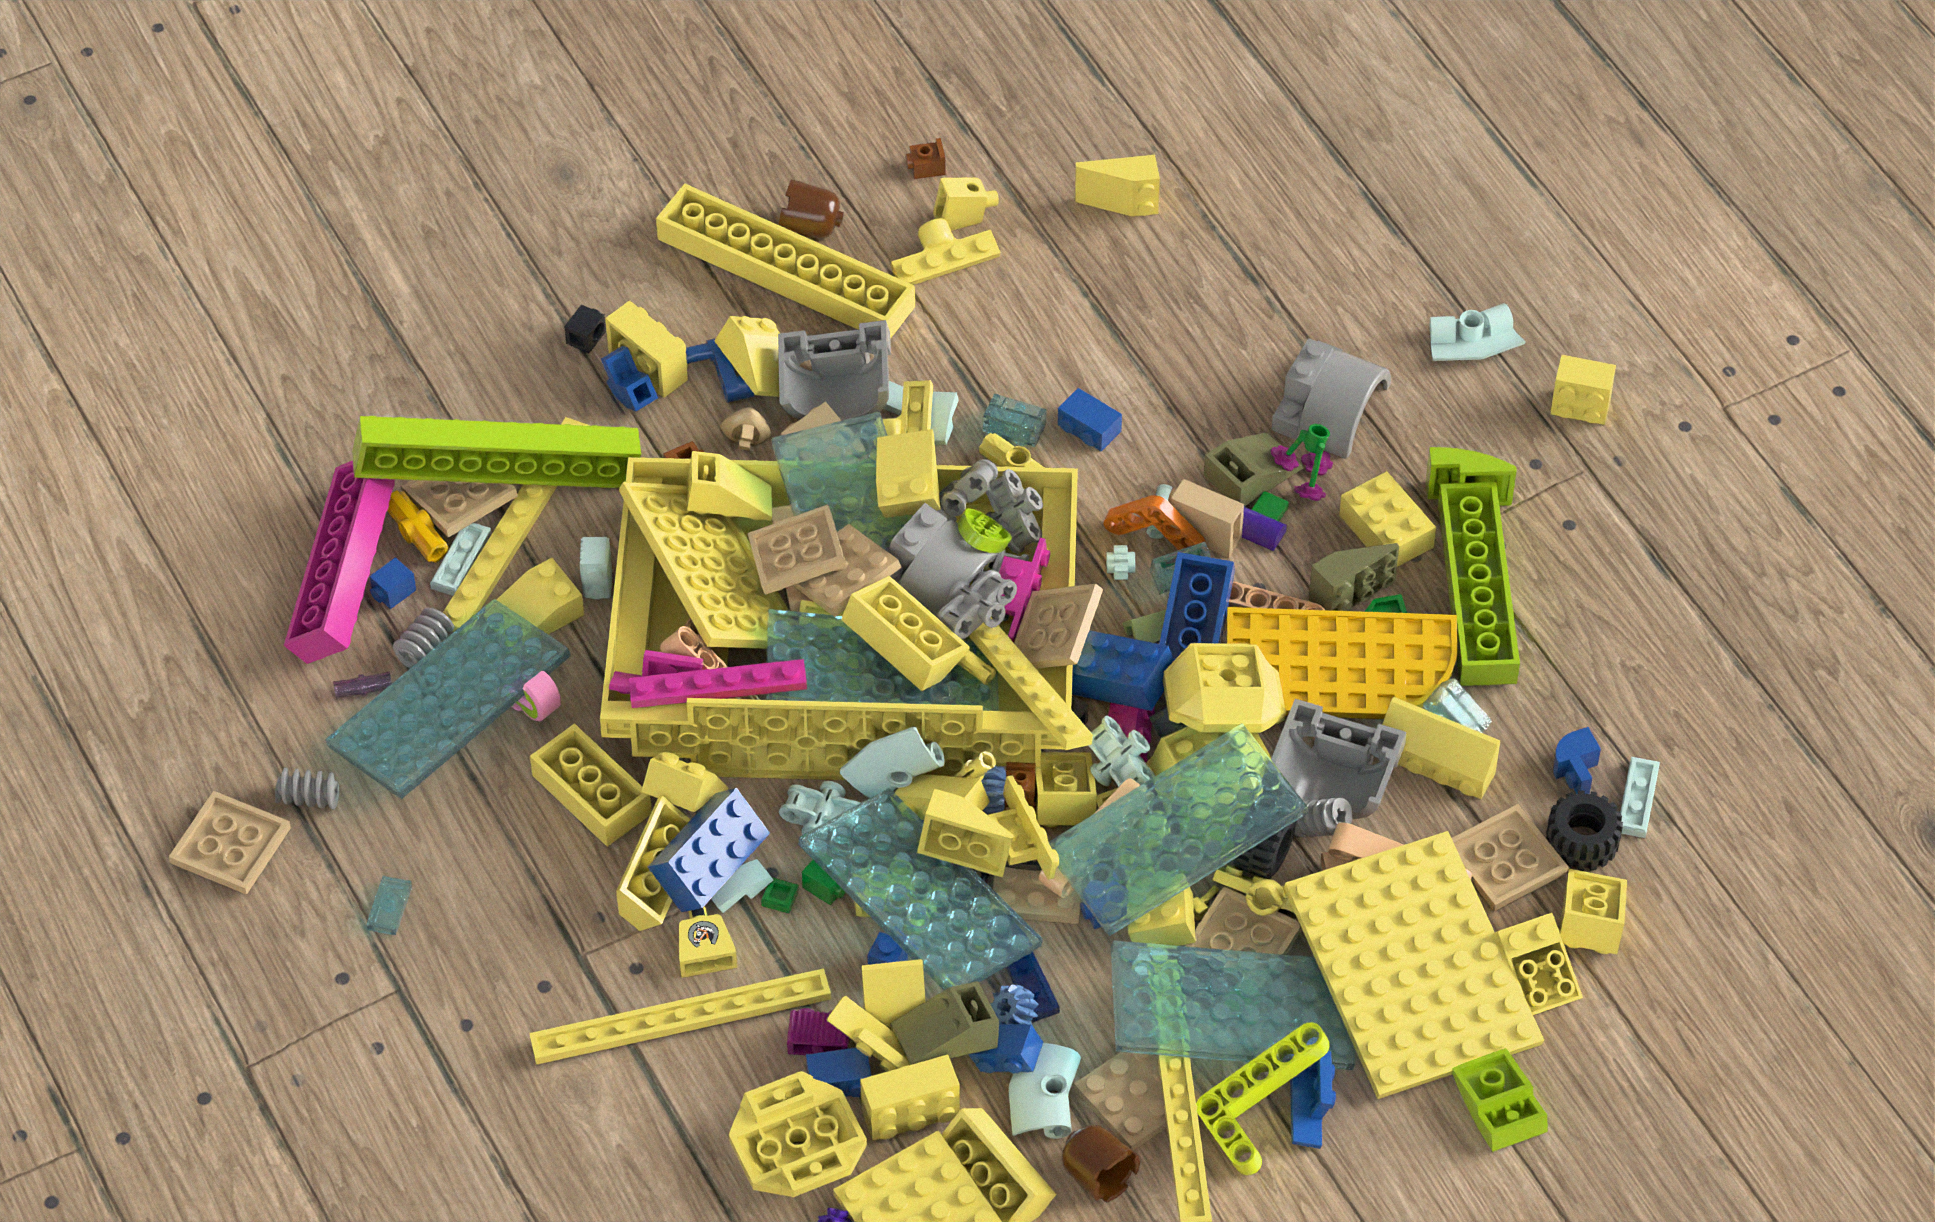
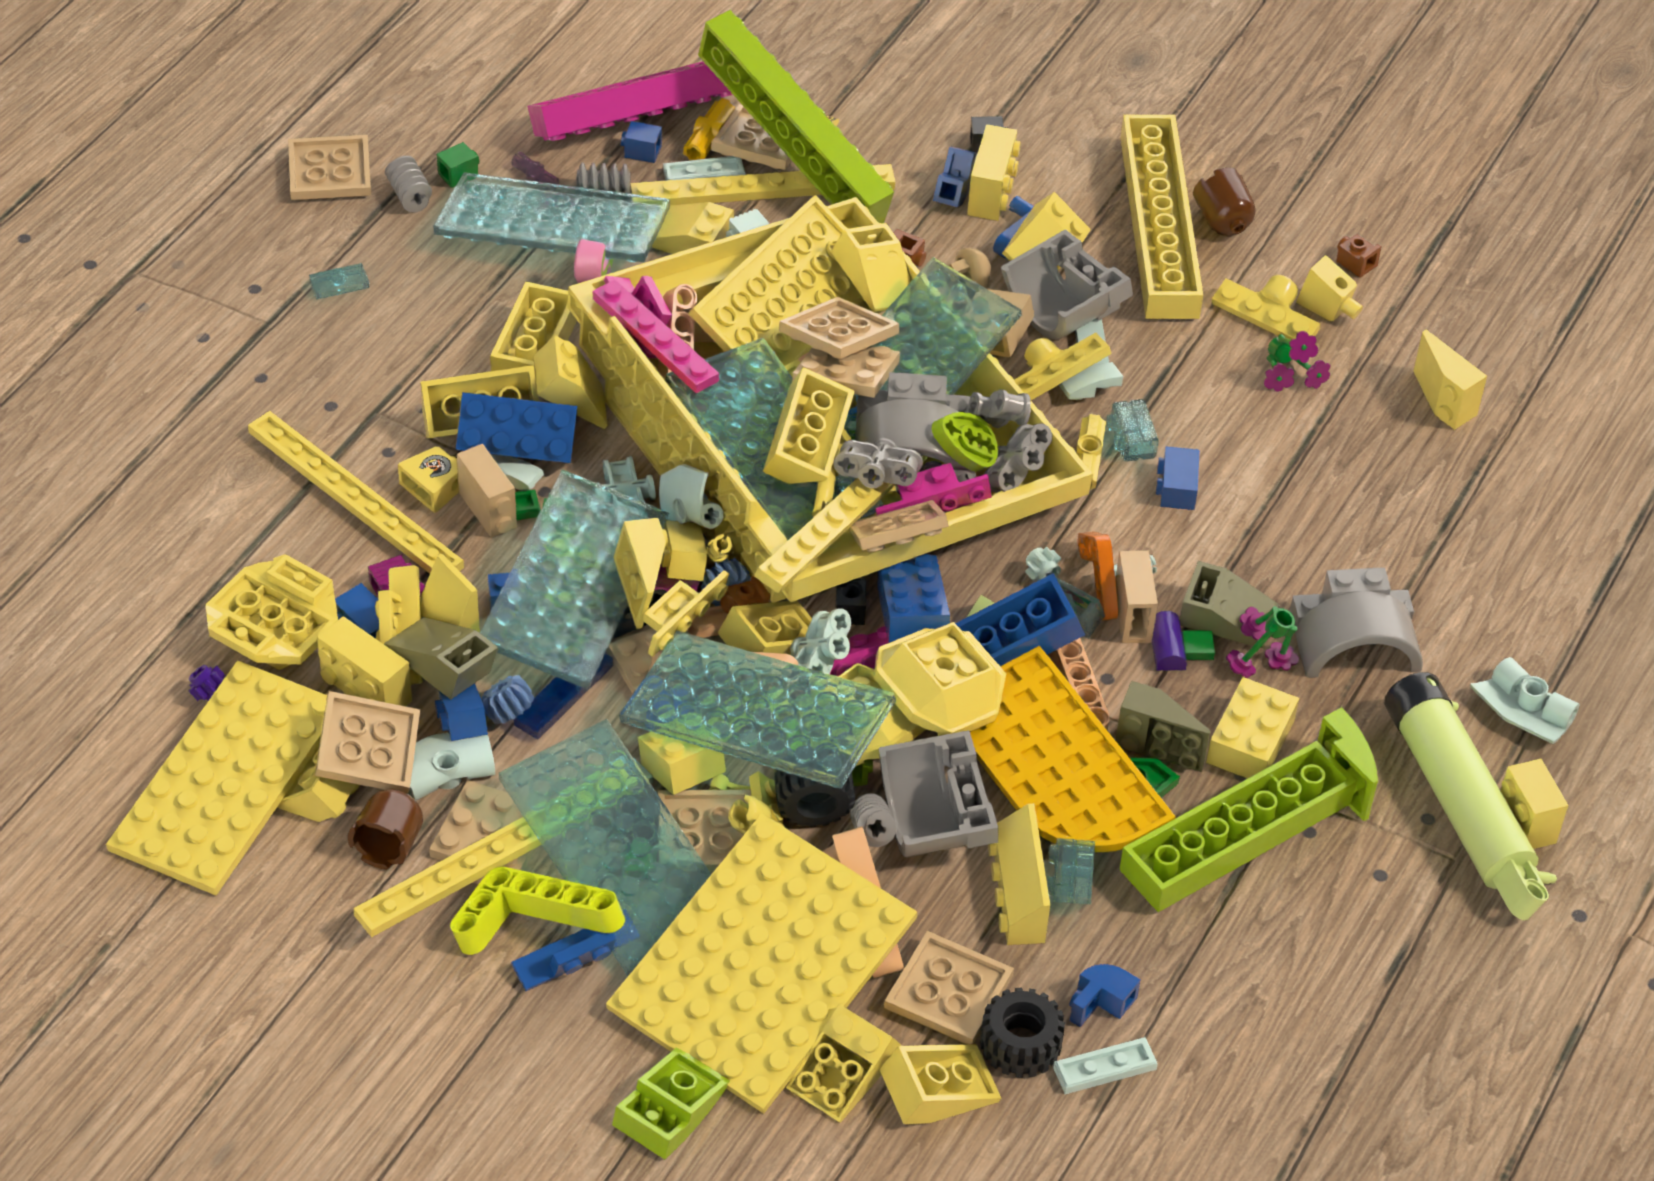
camera: 55 degrees right, 5 degrees down
light yellow slope [876,429,941,518] -> none
none -> tan plate [315,691,420,794]
none -> green brick [436,142,480,188]
none -> tan brick [457,444,517,538]
none -> magenta plant [1264,331,1331,392]
none -> yellowish green piece [1384,672,1557,921]

